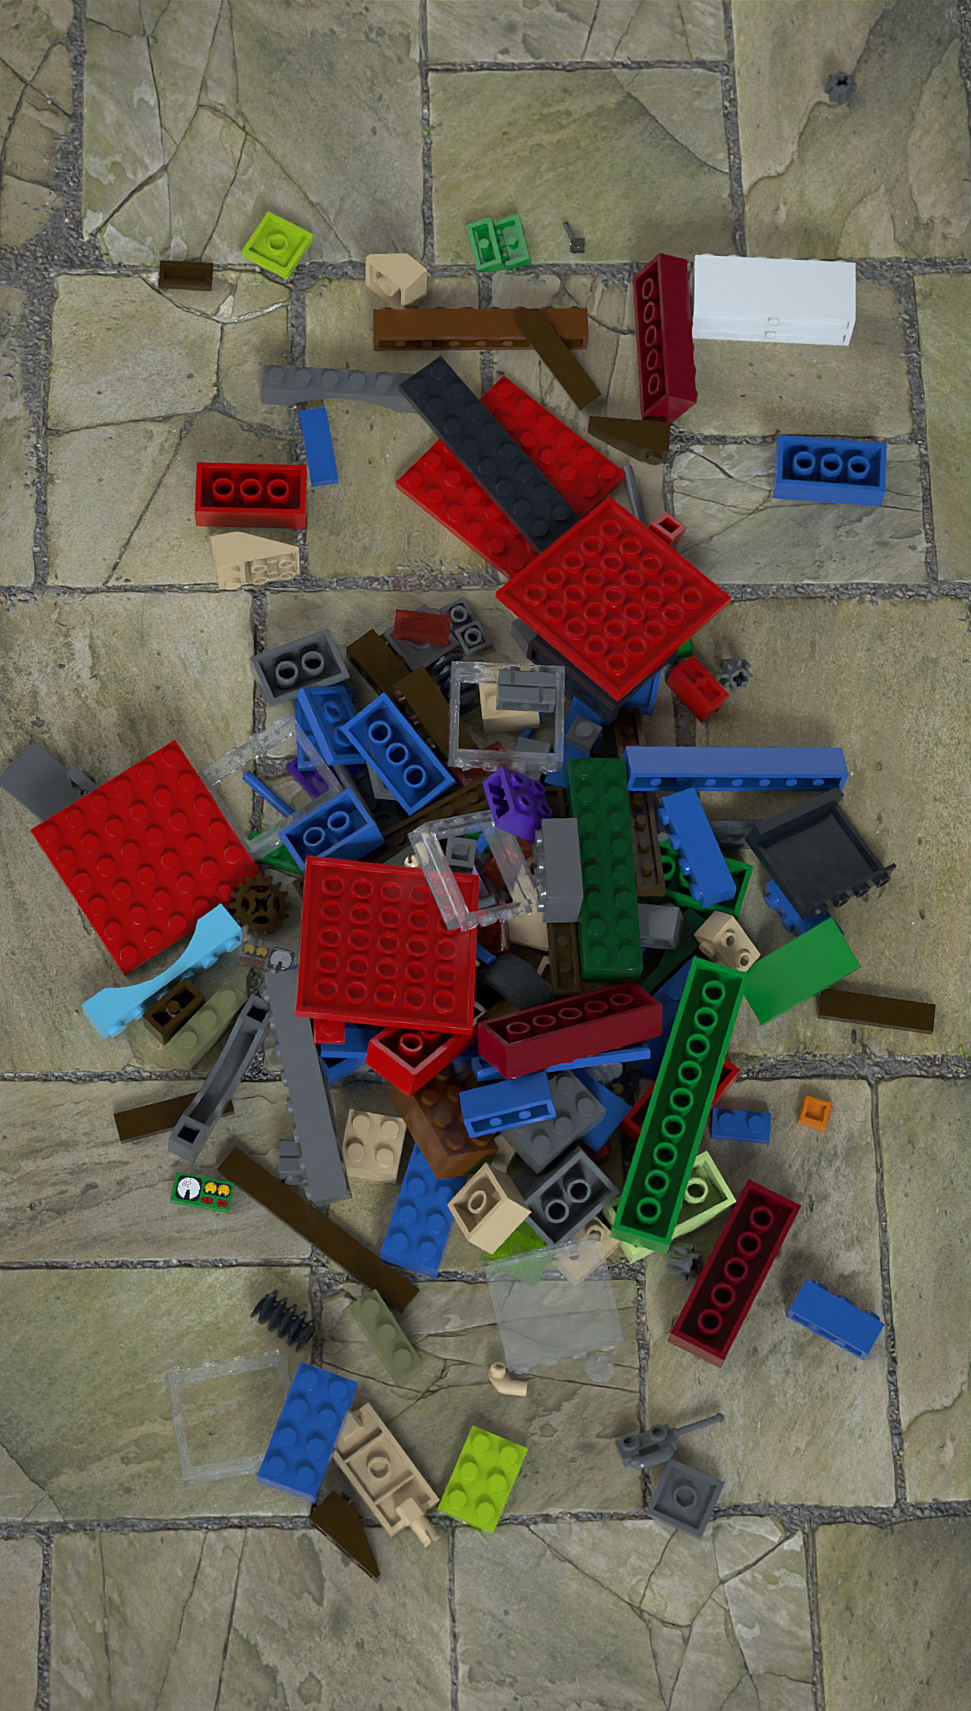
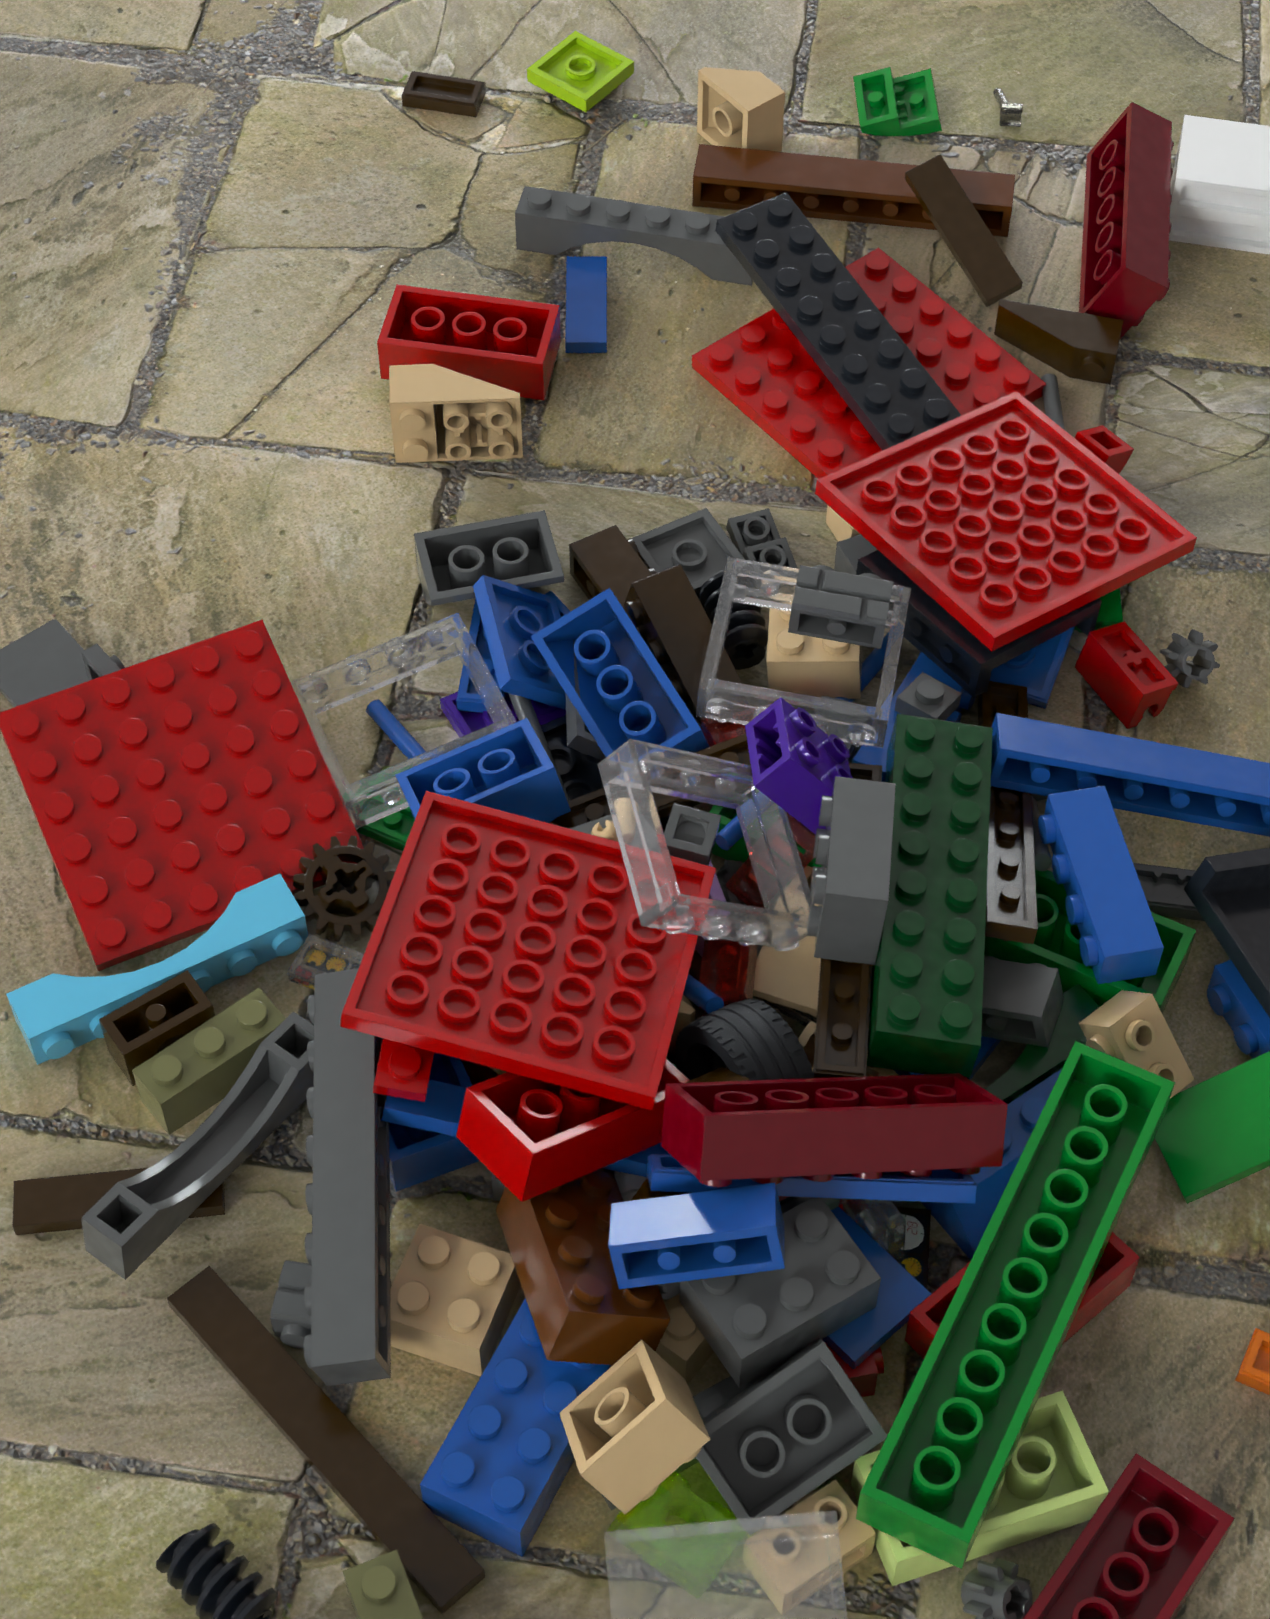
camera: 15 degrees right, 15 degrees down
tile [170,1172,235,1213] -> none
clear red plate [393,609,452,646] -> none
blue plate [710,1108,771,1144] -> none

